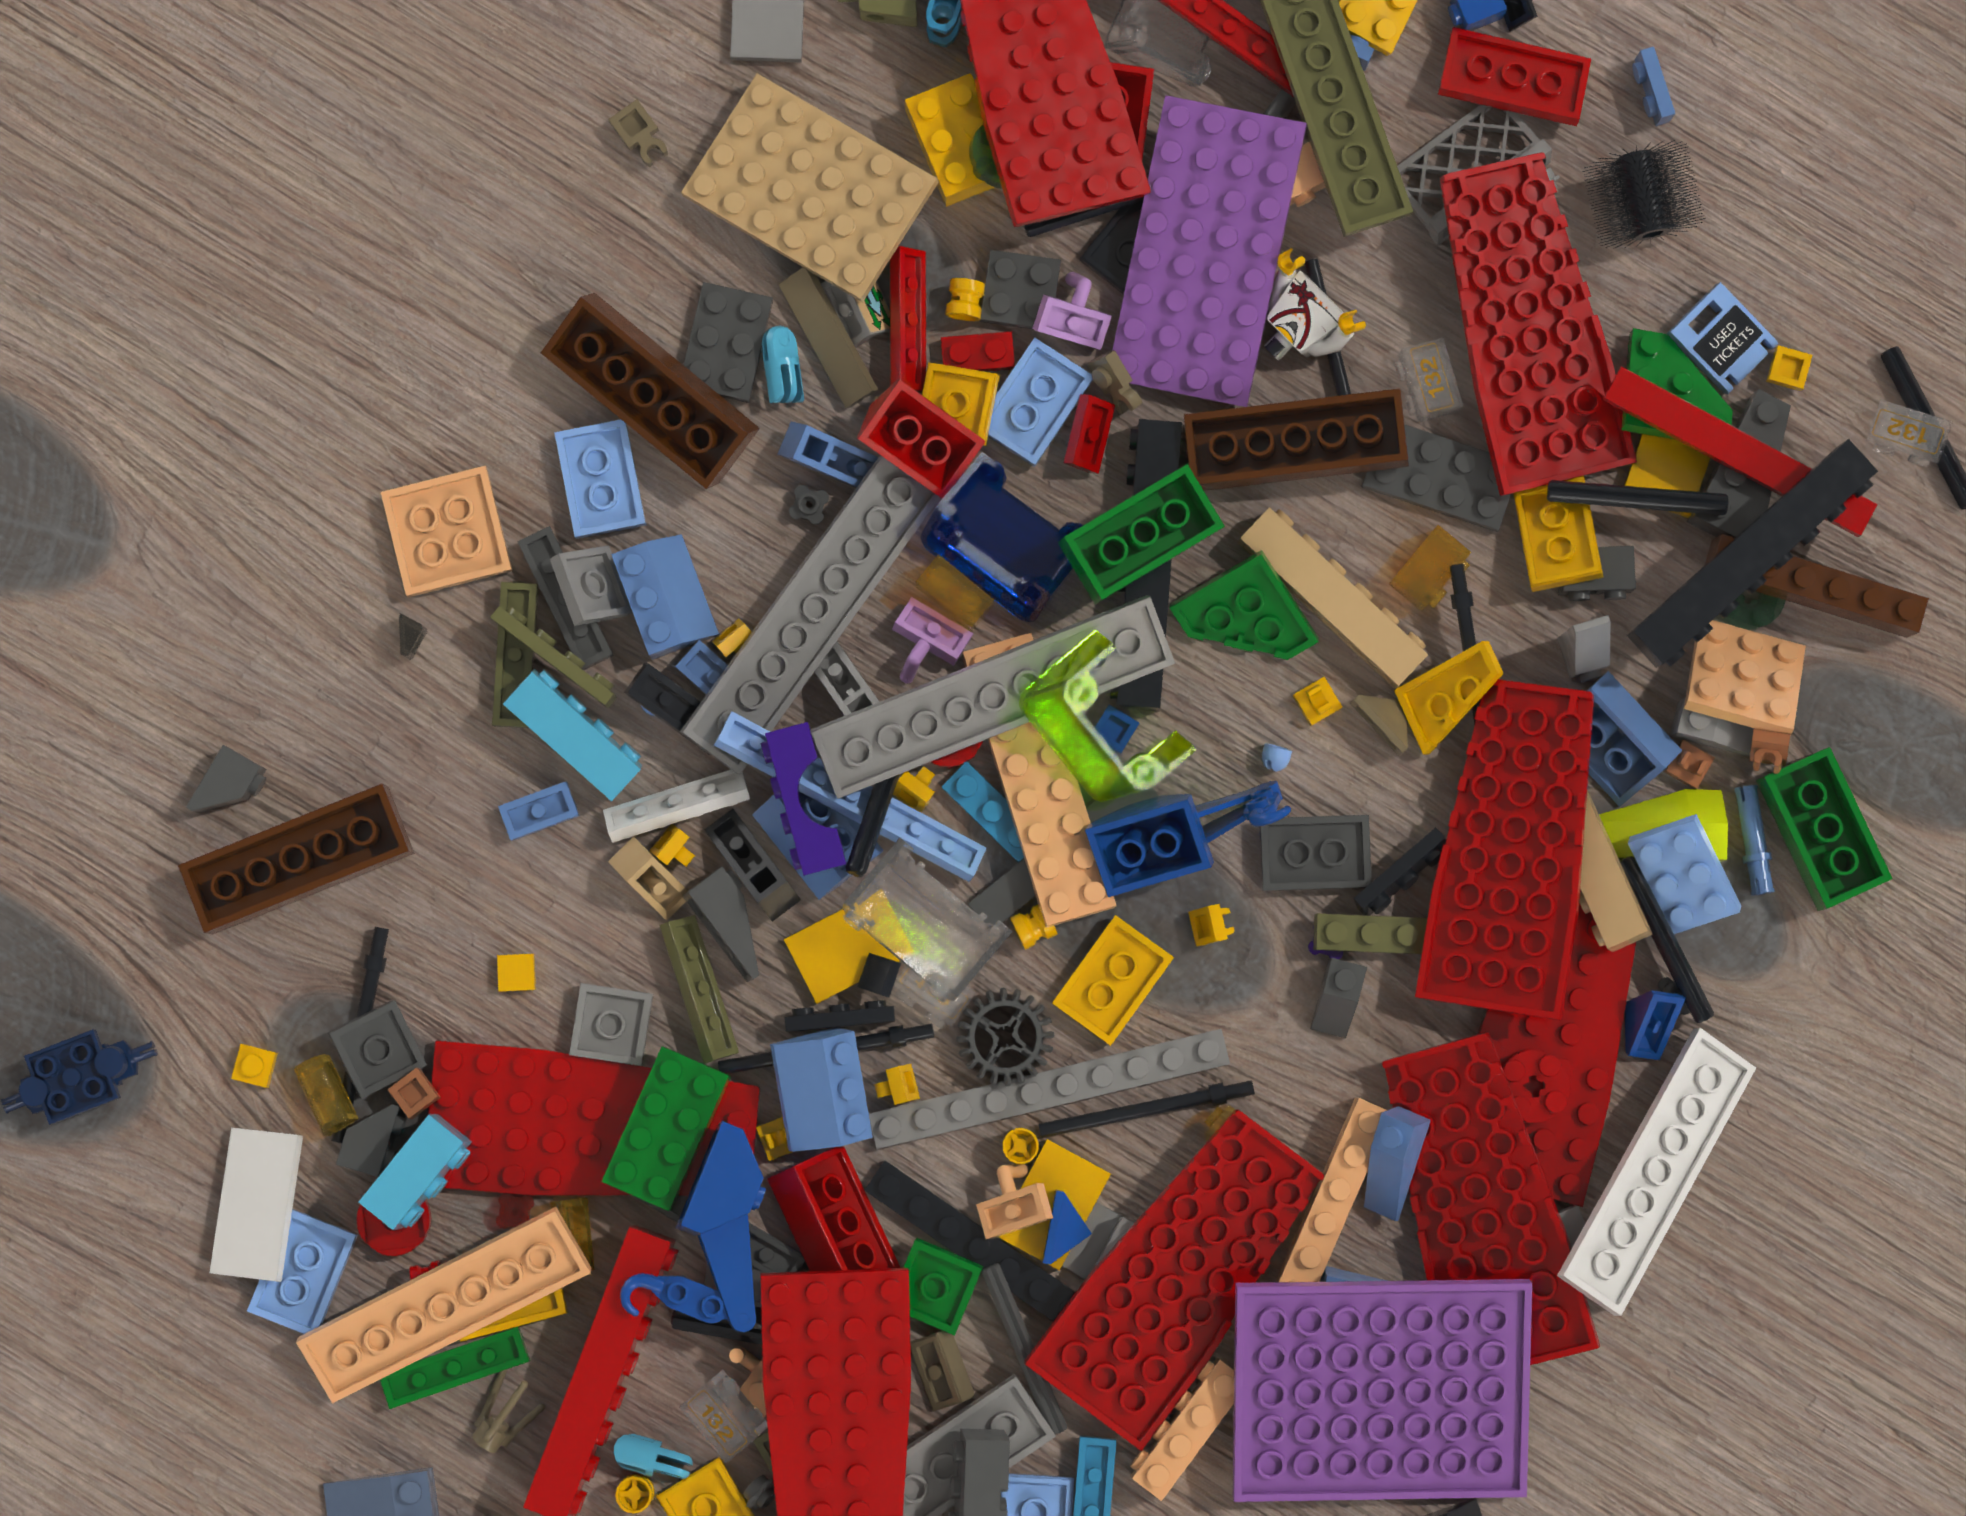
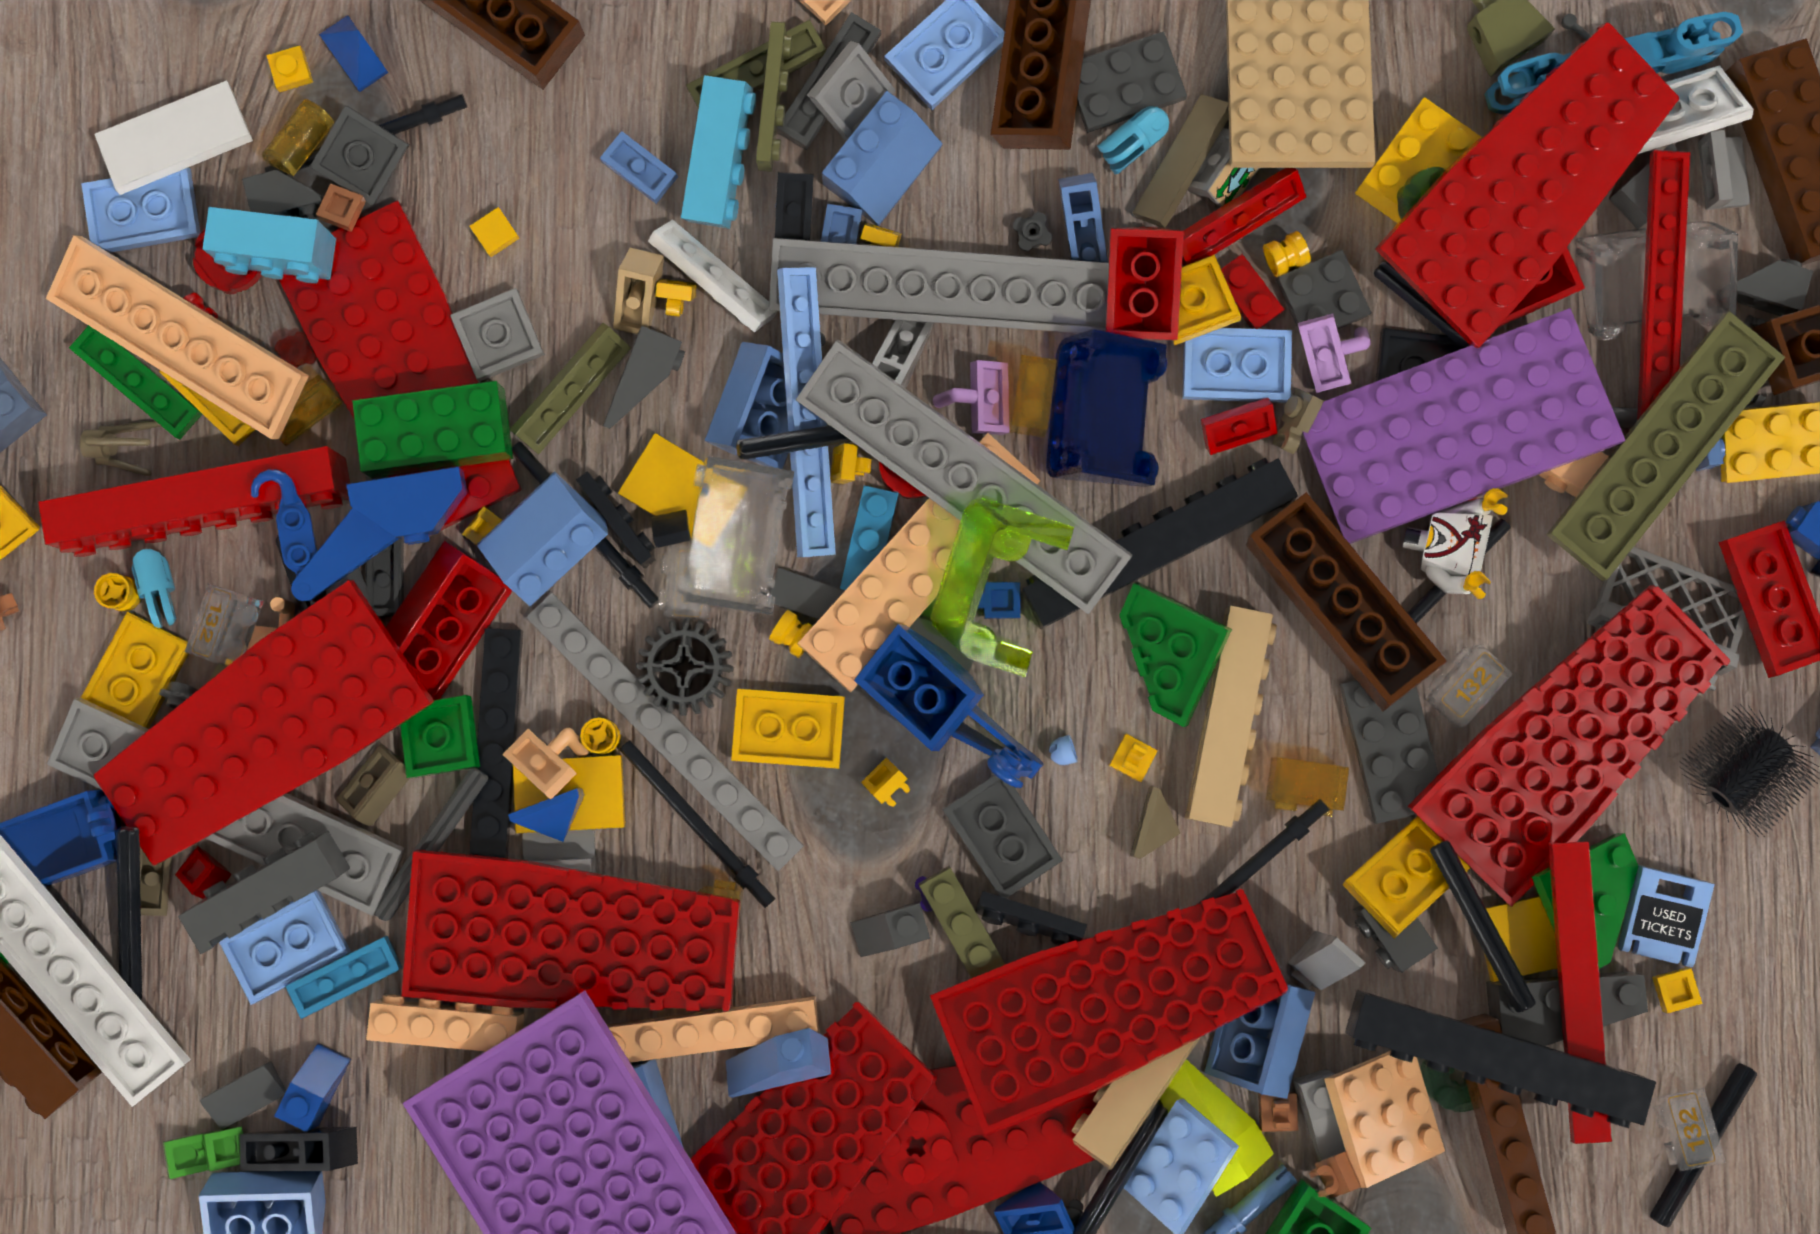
camera: 60 degrees right, 0 degrees up
black slope [704,808,801,922] -> none
dark purple arch [760,722,847,876] -> none
yellow tile [874,1063,920,1105] -> none
green brick [1058,464,1225,605] -> none
yellow wing [1394,641,1504,755] -> none
none -> blue slope [319,15,388,92]

